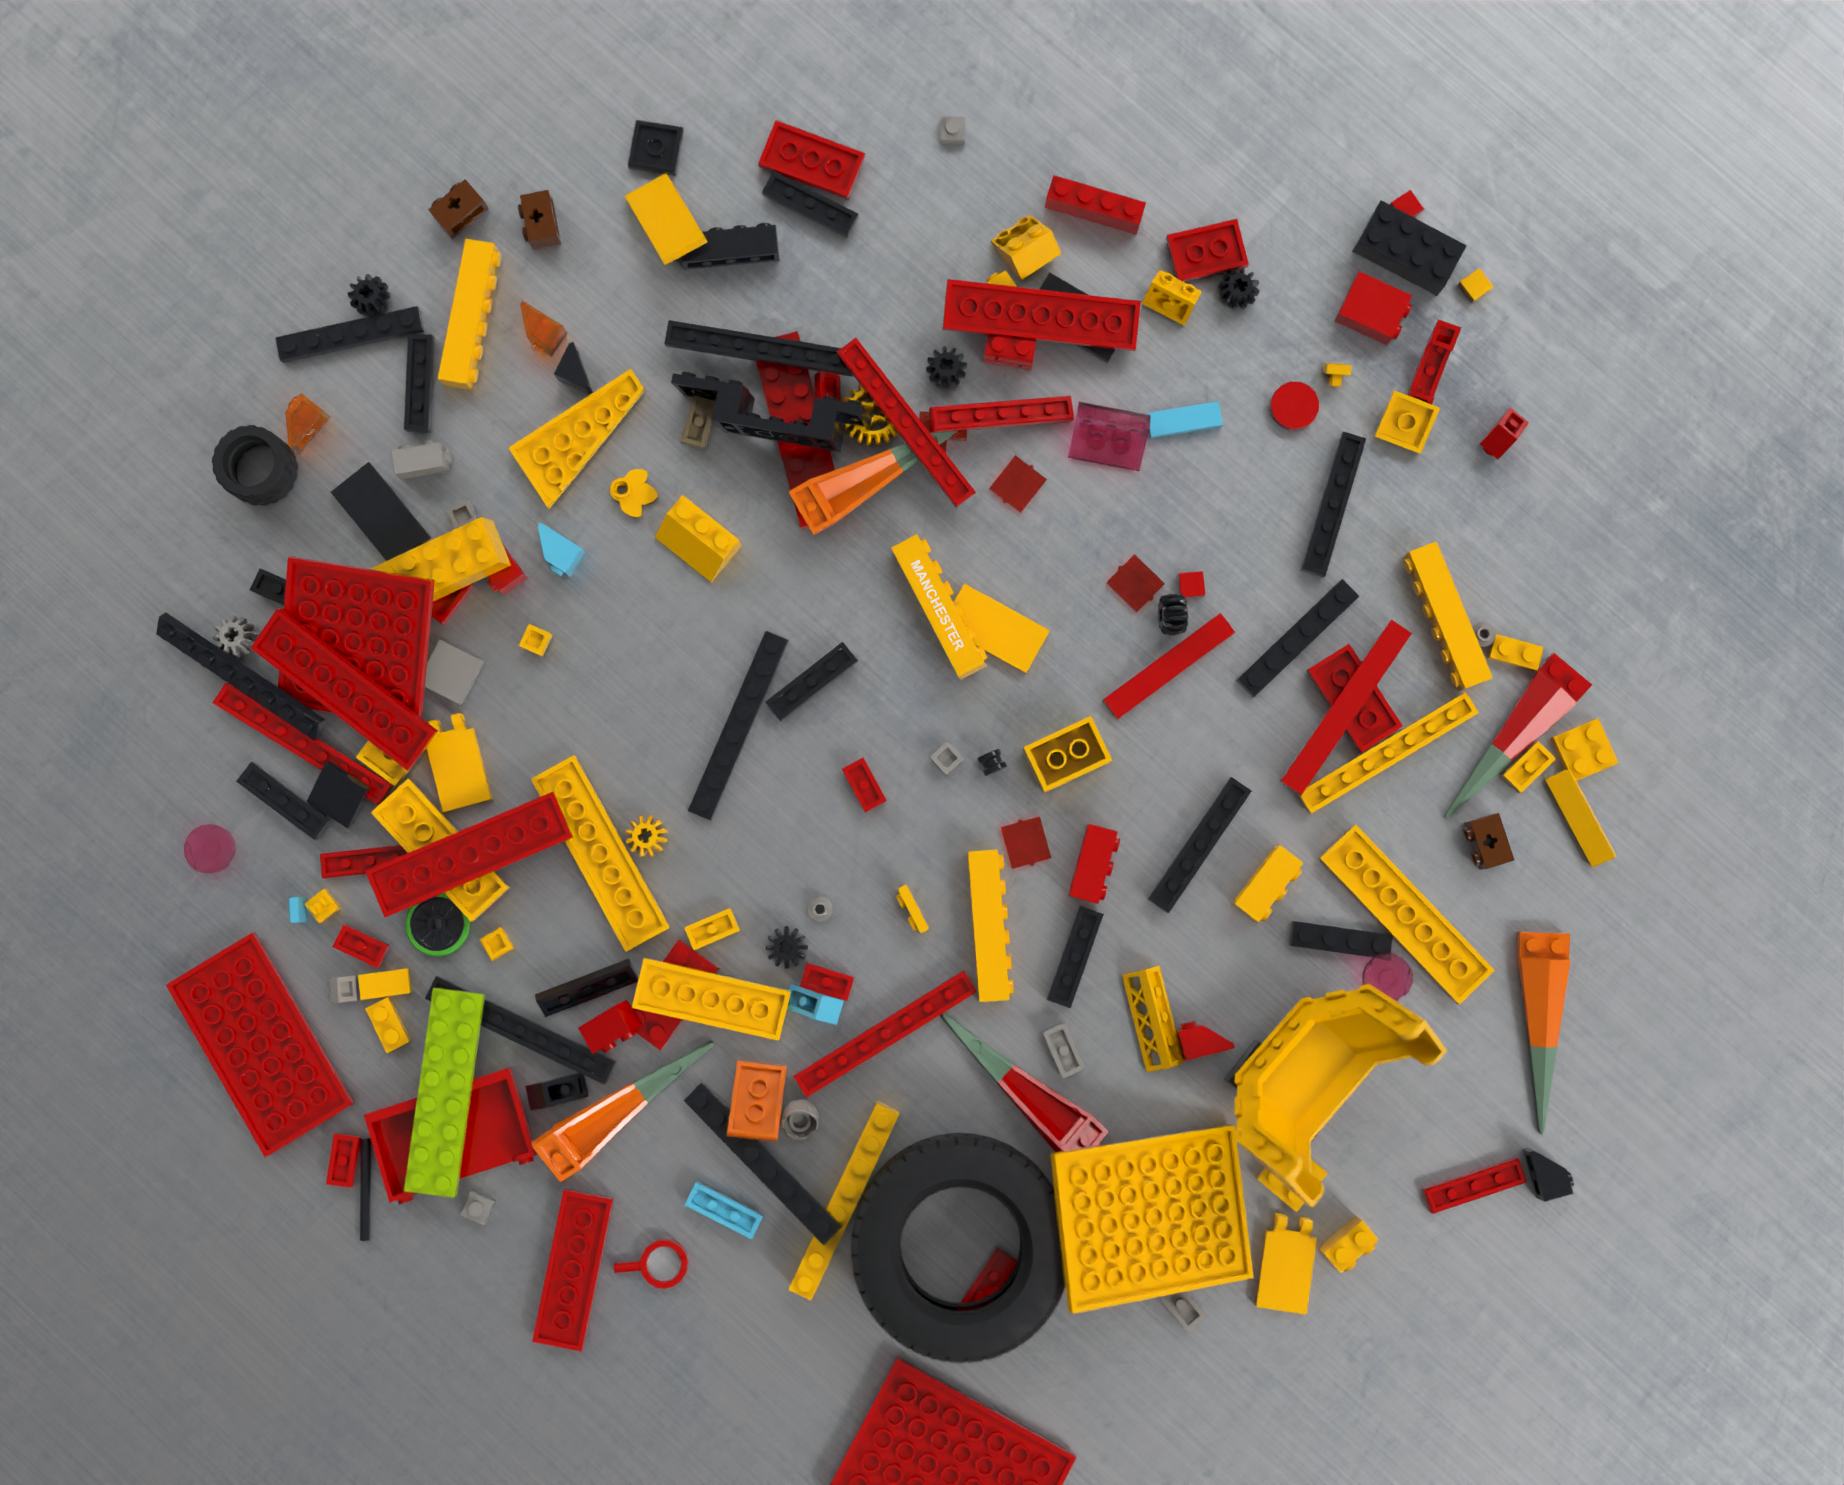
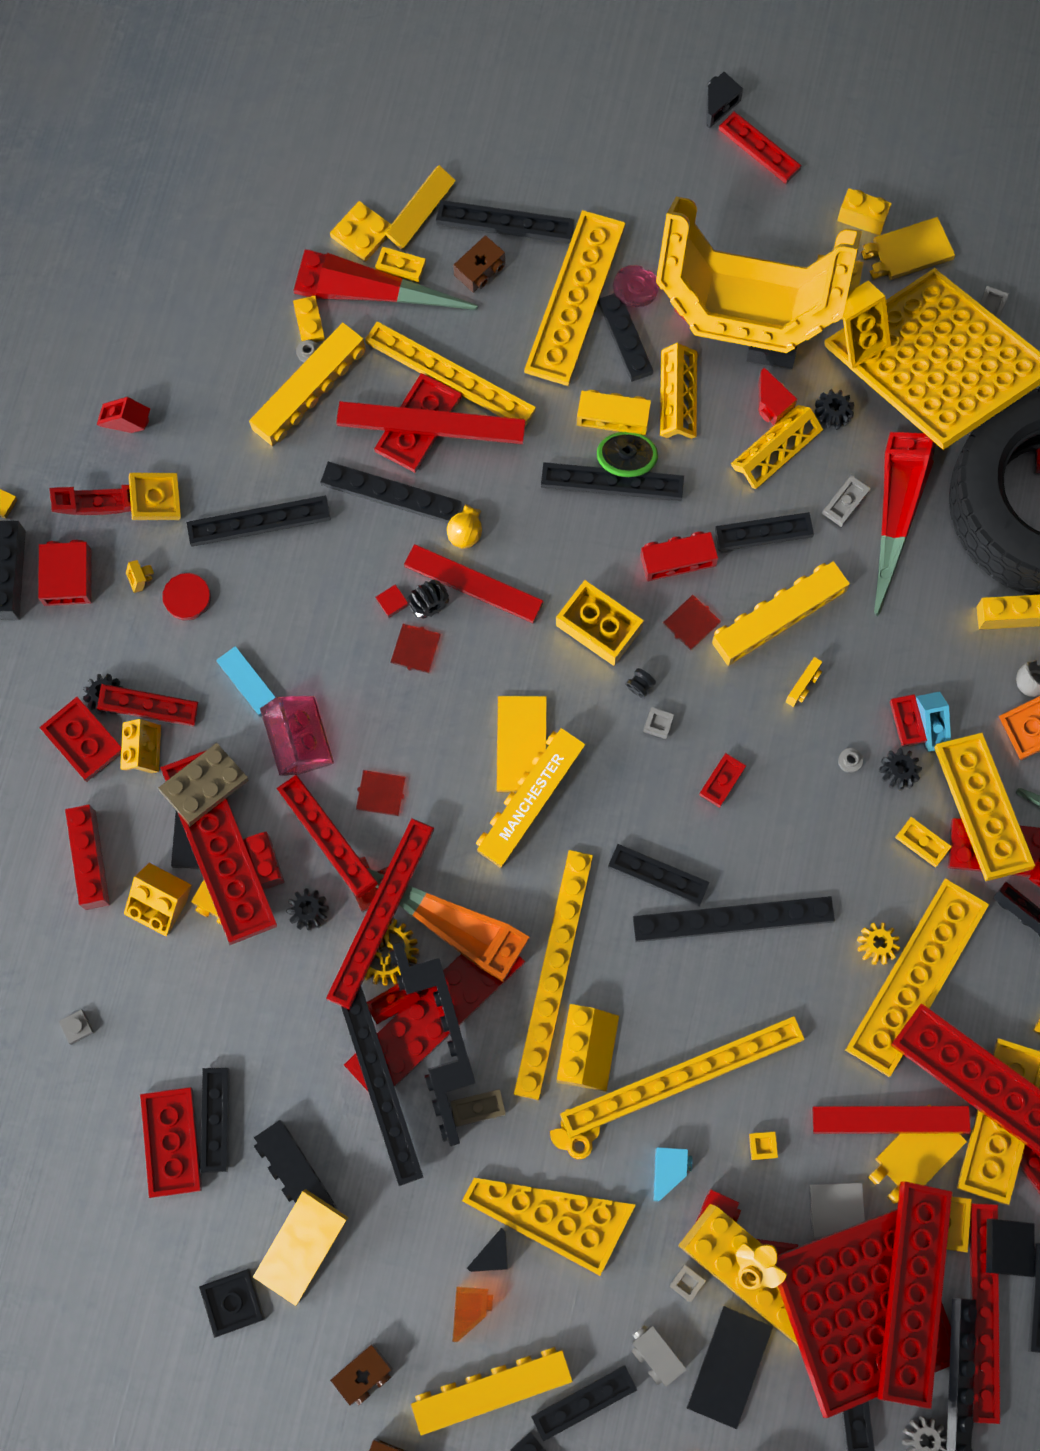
camera: 115 degrees left, 10 degrees down
red plate [793,970,977,1098] -> none
orange plate [1516,931,1571,1135] -> none
none -> red tile [97,684,199,727]
none -> dark tan plate [158,743,249,826]
none -> black plate [436,200,574,244]
none -> yellow piece [447,504,482,549]
none -> yellow plate [514,850,593,1101]
none -> yellow plate [560,1016,805,1138]
none -> black wheel [597,432,658,477]
none -> yellow fence [660,343,697,439]
none -> yellow plate [736,1243,787,1289]
none -> red tile [812,1106,971,1134]
none -> black gear [814,389,854,430]
none -> yellow slope [843,280,891,369]

